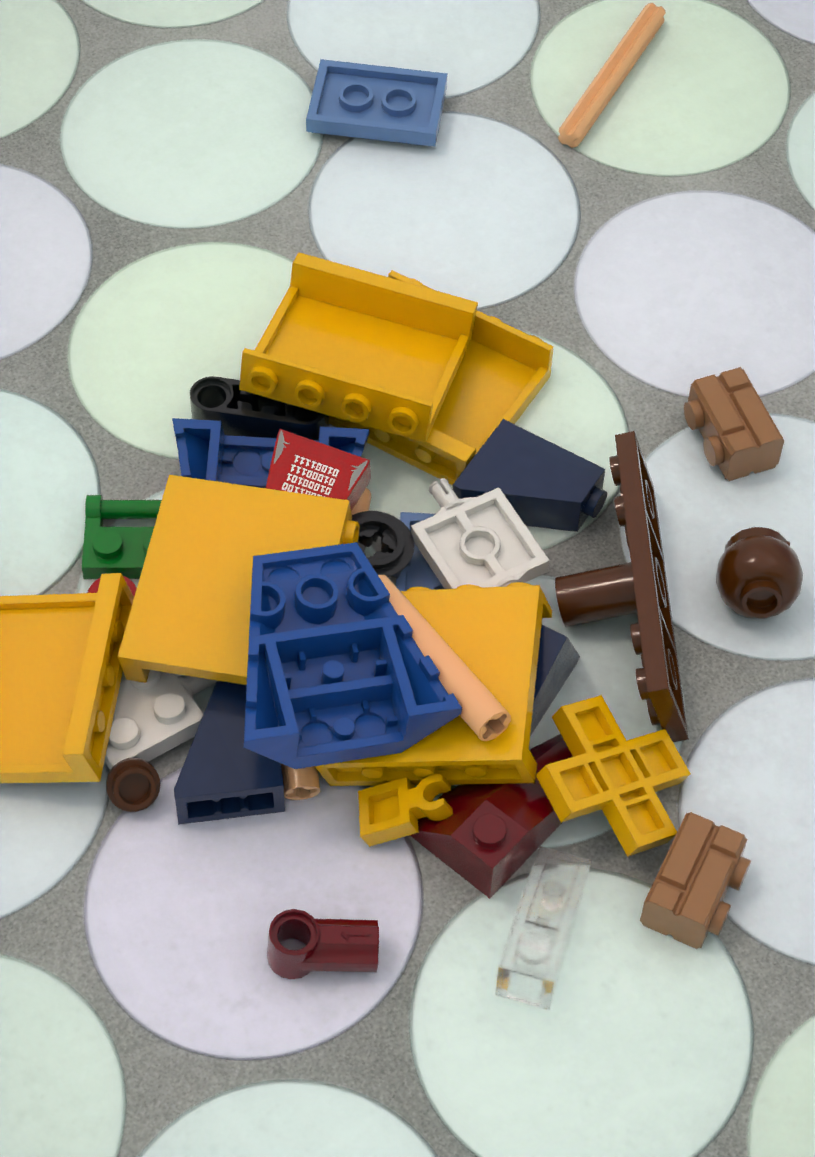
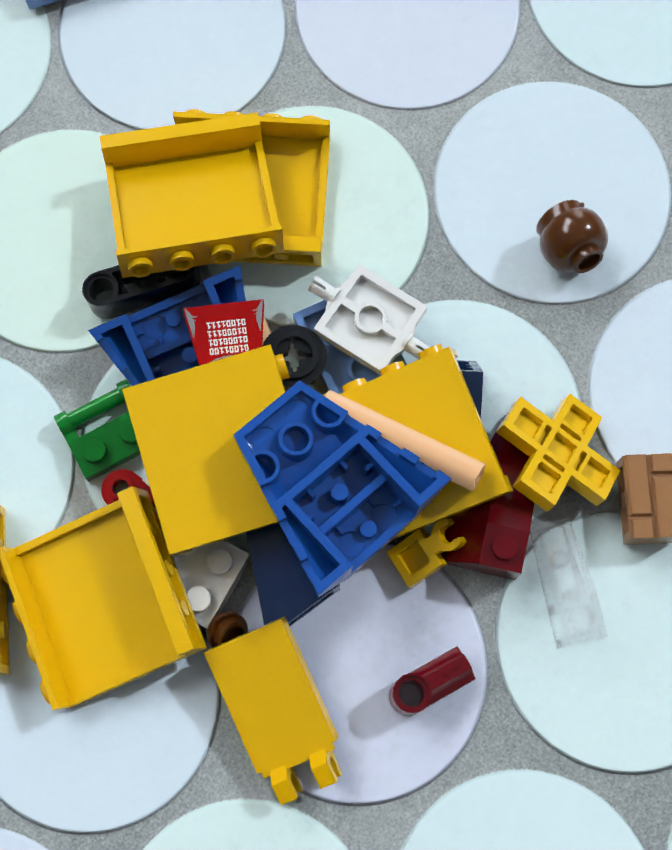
camera: 25 degrees left, 20 degrees up
dark blue slope [453,419,607,532] -> none
reddish brown plate [555,431,689,742] -> none
medium nougat brick [684,367,784,481] -> none
none -> yellow tile [204,616,342,805]

